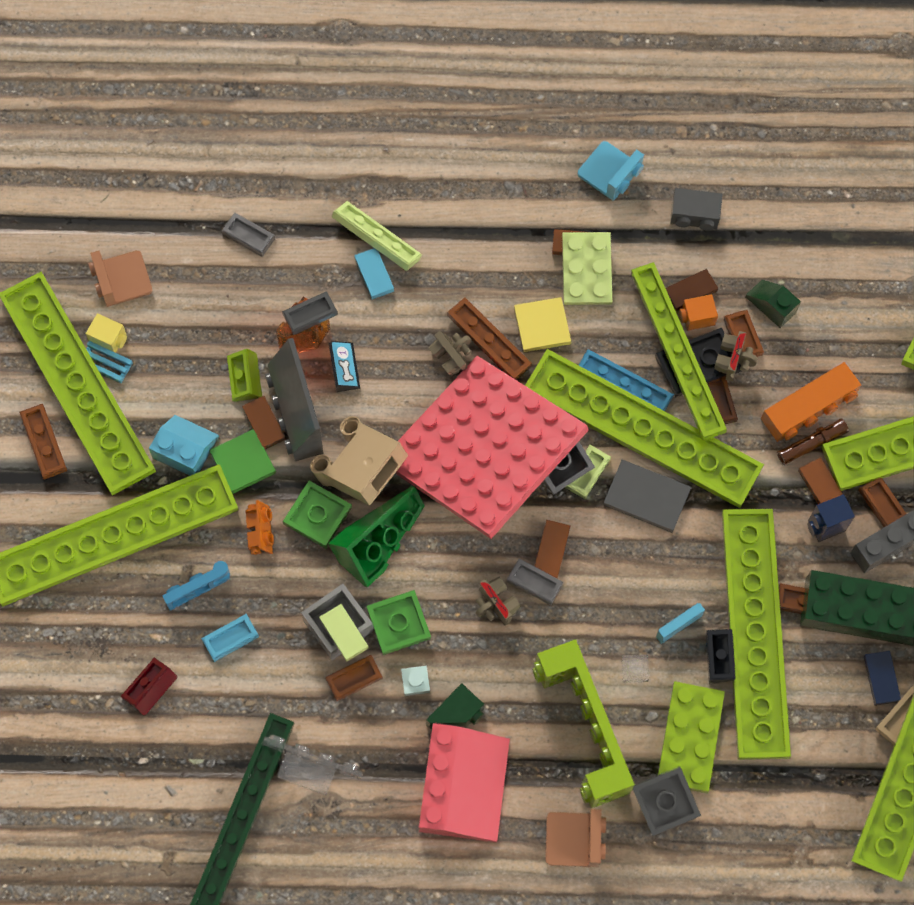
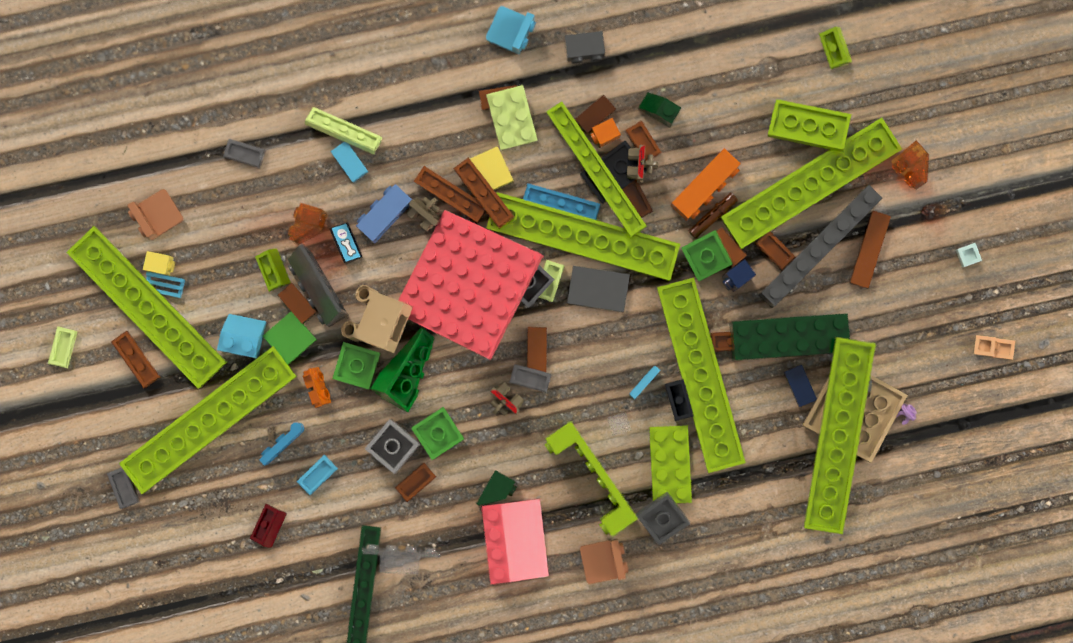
camera: 10 degrees left, 15 degrees up
dark grey tile [282,291,338,335] -> none
yellowish green tile [319,604,369,662] -> none
light aqua plate [401,666,430,696] -> none
none -> medium blue brick [356,184,412,244]
none -> dark orange tile [453,157,514,229]
none -> bright green plate [681,230,733,281]

